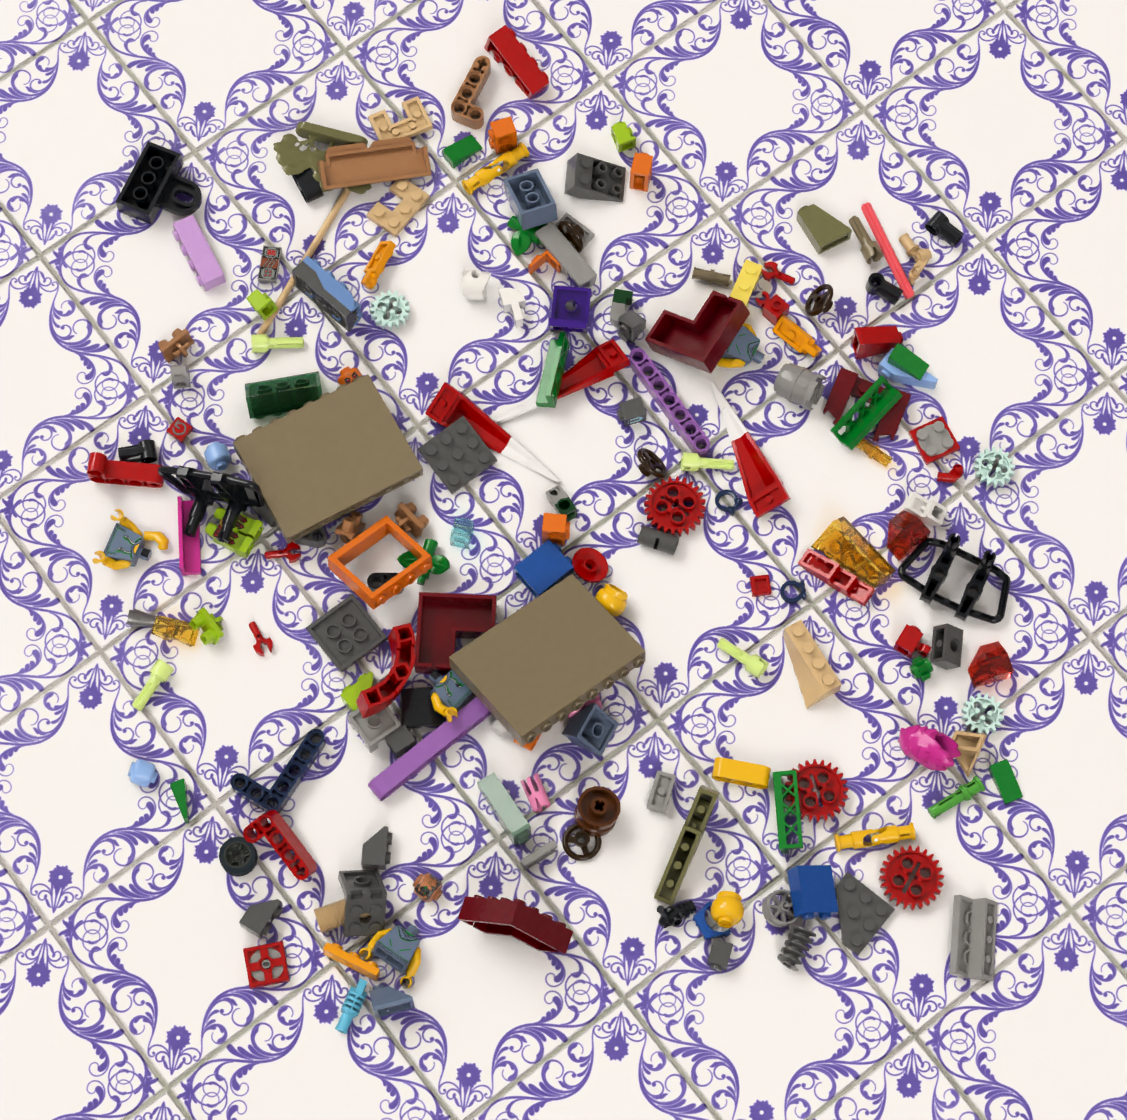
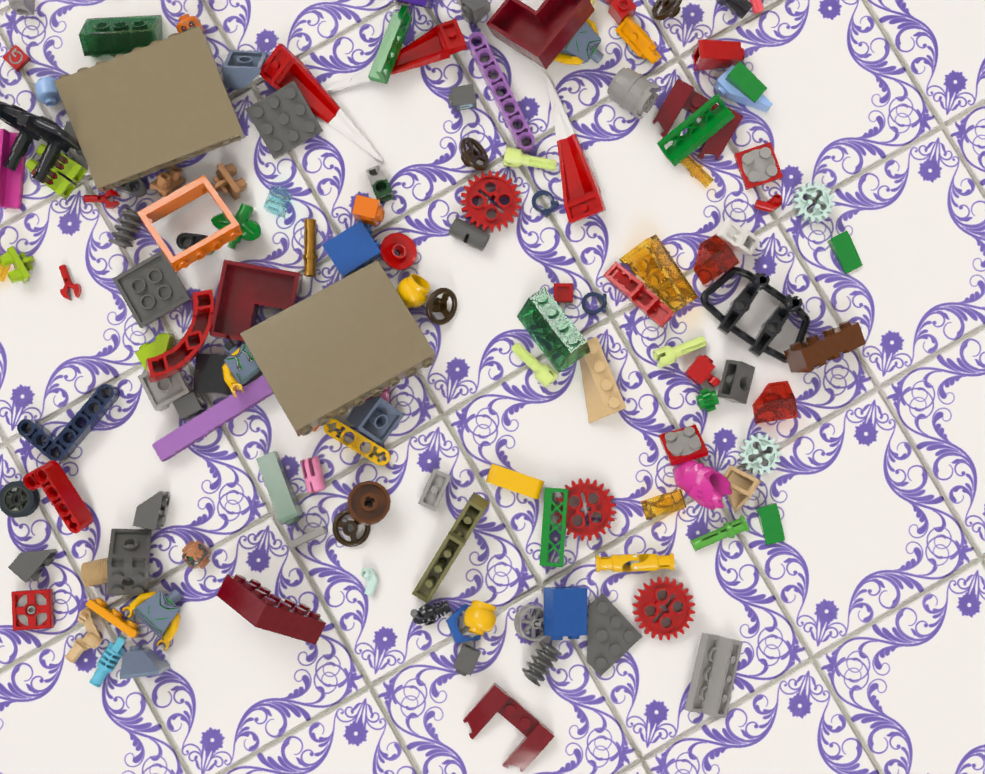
camera: 10 degrees right, 15 degrees up
none -> tan pin [65,607,103,663]
none -> dark grey piece [108,206,142,249]
none -> sand blue slope [222,50,267,90]
none -> pearl gold pin [302,219,318,277]
none -> yellow beam [324,419,391,466]
none -> light aqua arm [361,567,379,596]
none -> dark brown piece [426,288,457,325]
none -> dark red wedge [463,682,554,772]
none -> clear green slope [517,287,591,373]
none -> clear yellow slope [641,489,686,520]
none -> yellowish green piece [653,336,707,368]
none -> piece [659,424,708,466]
none -> reddish brown wedge [784,320,866,373]
none -> green slope [827,230,862,274]

